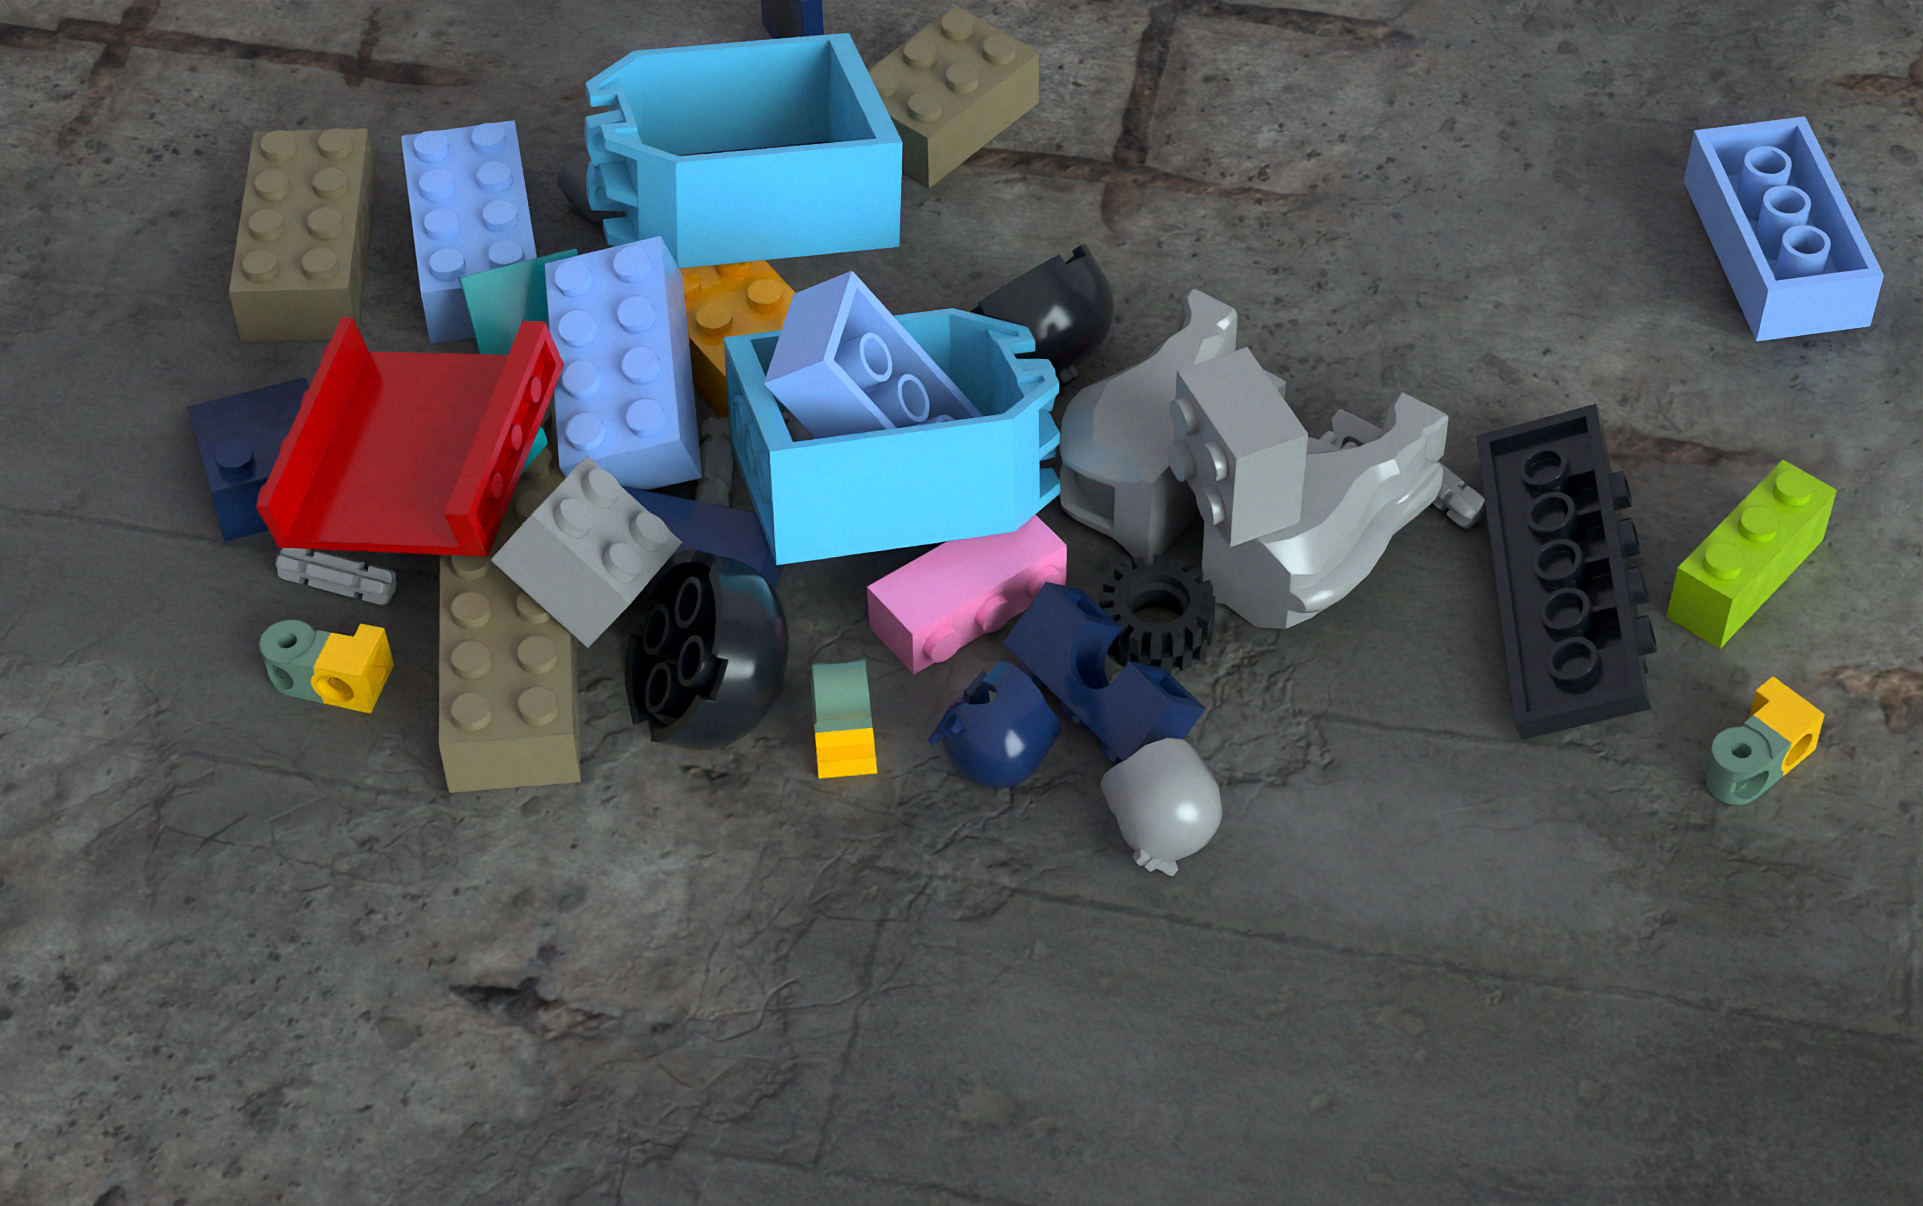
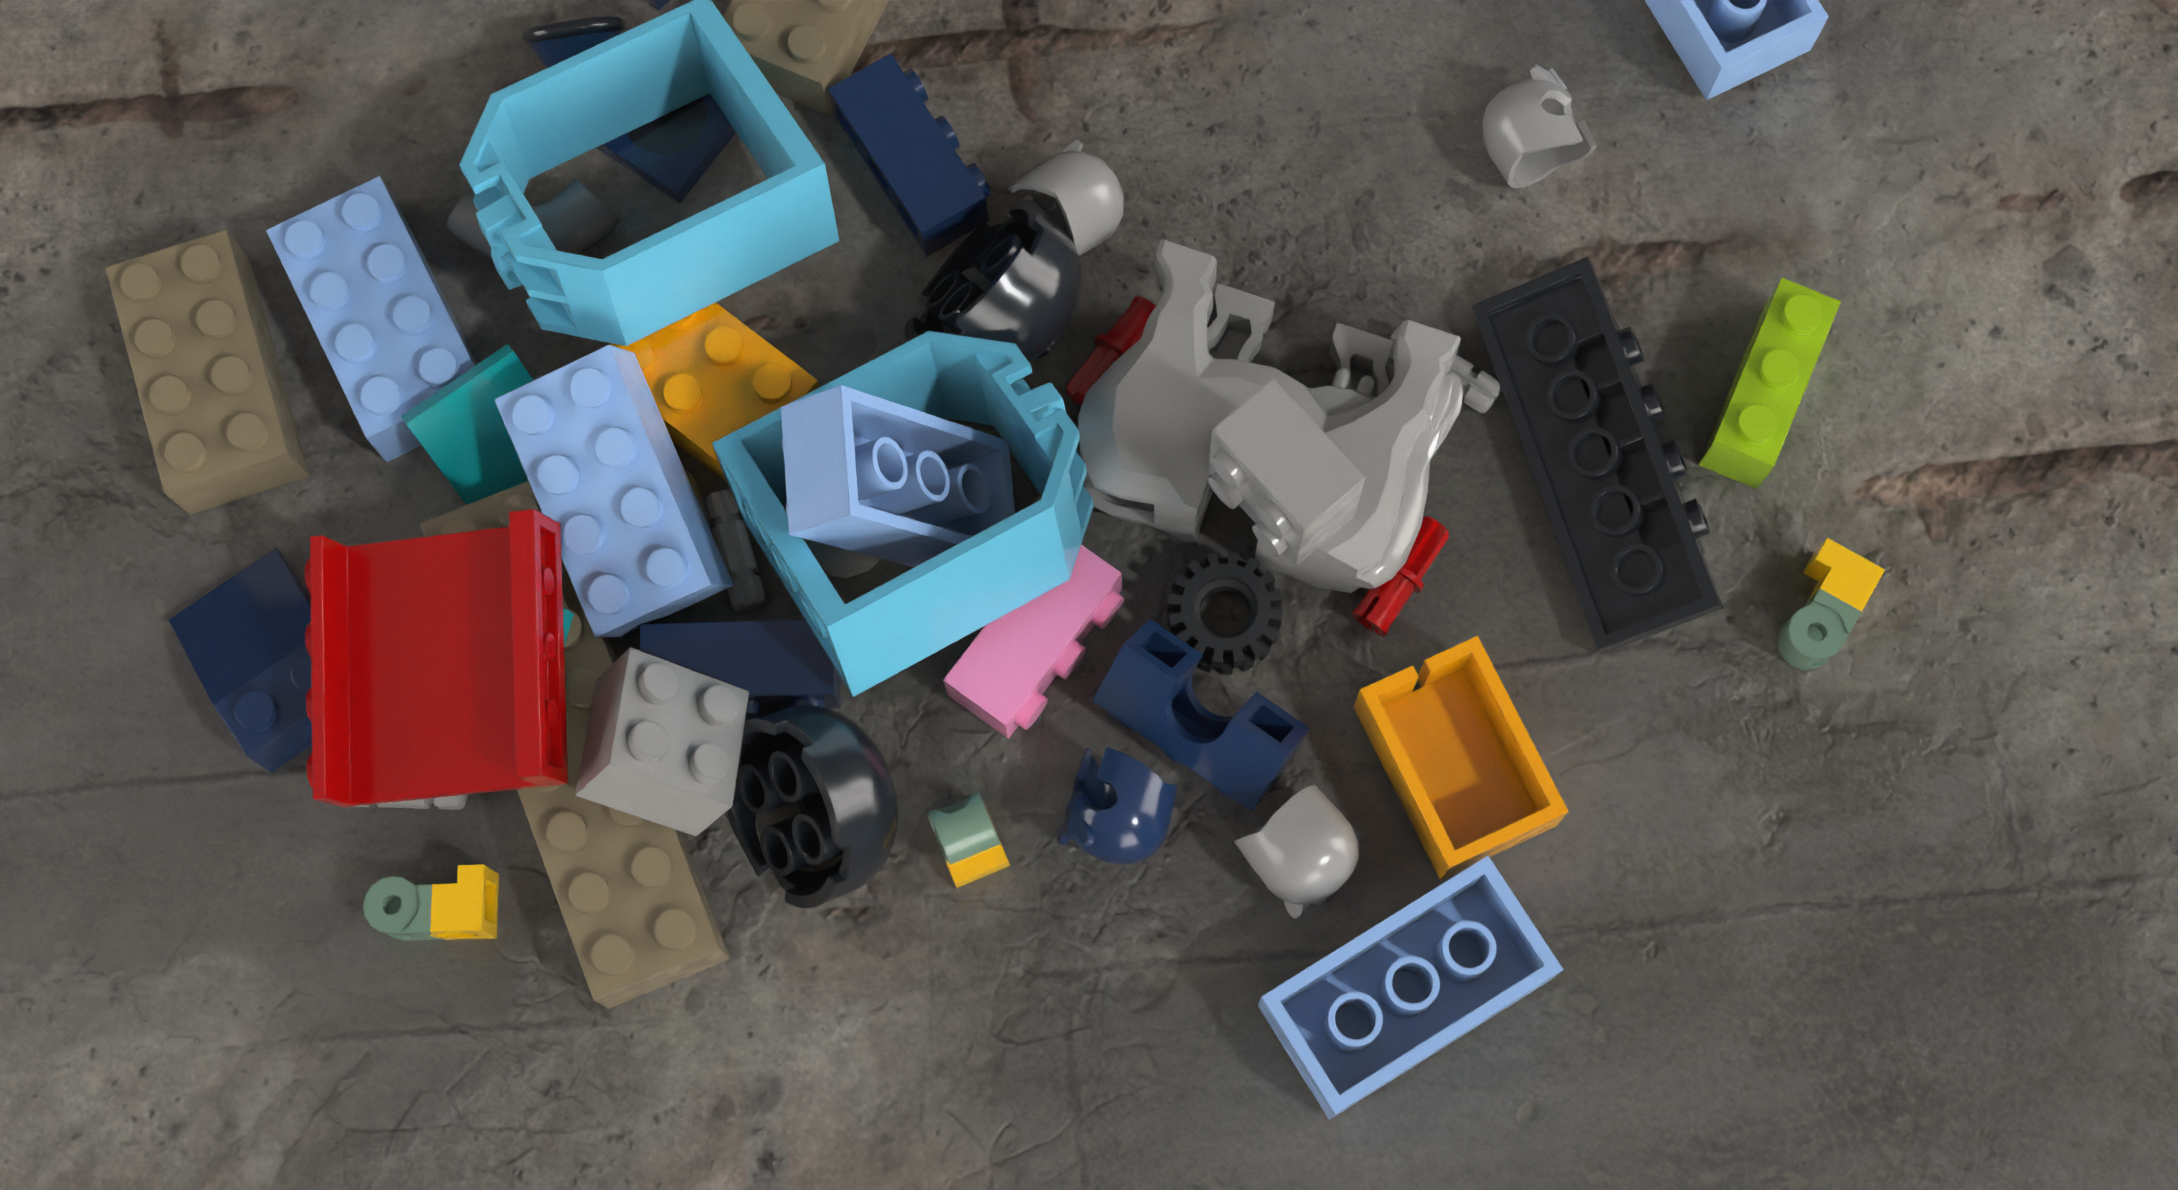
camera: 15 degrees left, 25 degrees up
none -> dark blue brick [828,53,991,257]
none -> light grey helmet [1007,140,1124,256]
none -> light blue brick [1258,856,1563,1120]
none -> red axle [1351,516,1449,637]
none -> light orange piece [1353,636,1569,880]
none -> light grey helmet [1480,64,1597,188]

